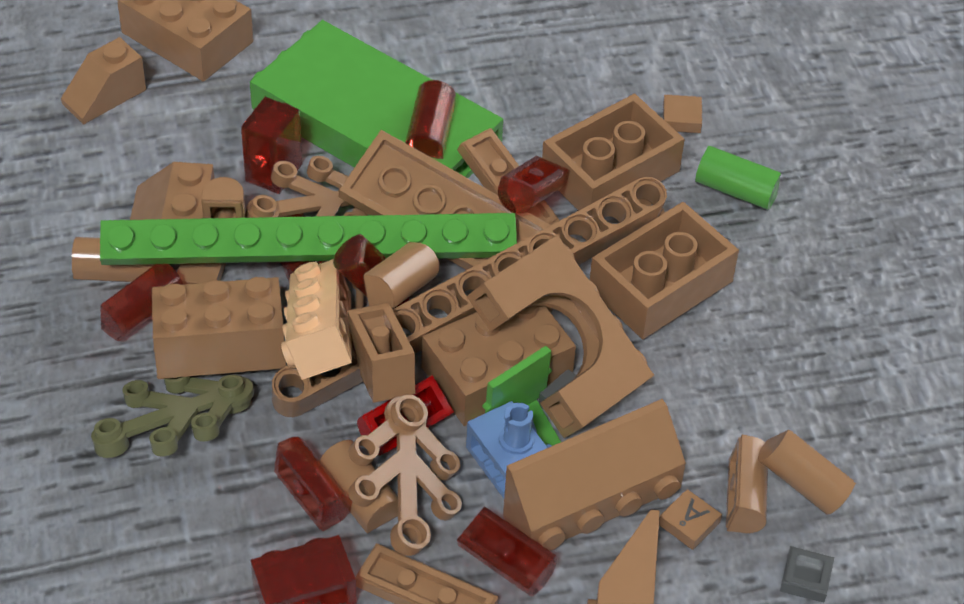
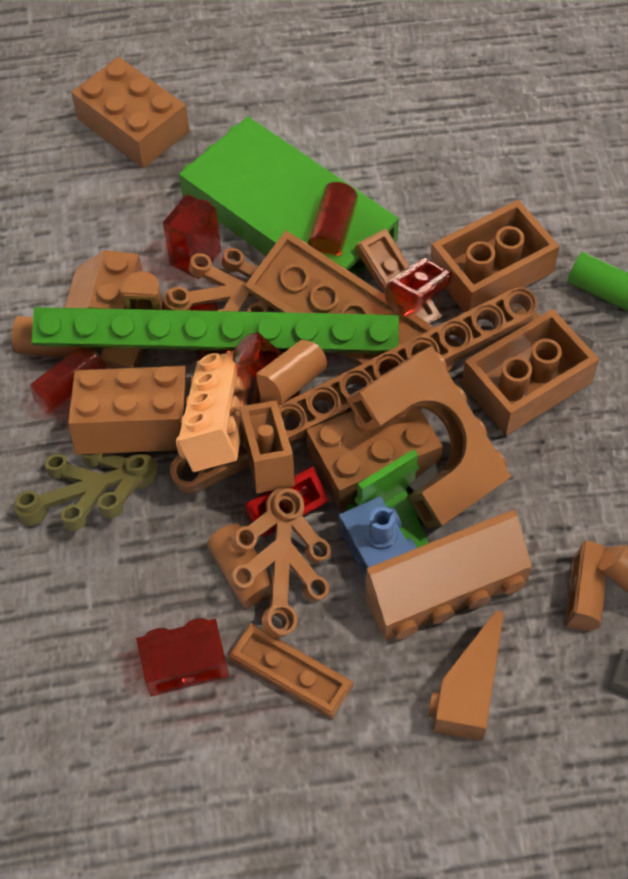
camera: 10 degrees right, 10 degrees up
medium nougat slope [61,37,146,124] -> none
clear red brick [274,437,353,532] -> none
clear red brick [457,506,557,596] -> none
medium nougat tile [659,489,722,550] -> none
medium nougat tile [663,94,702,133] -> none

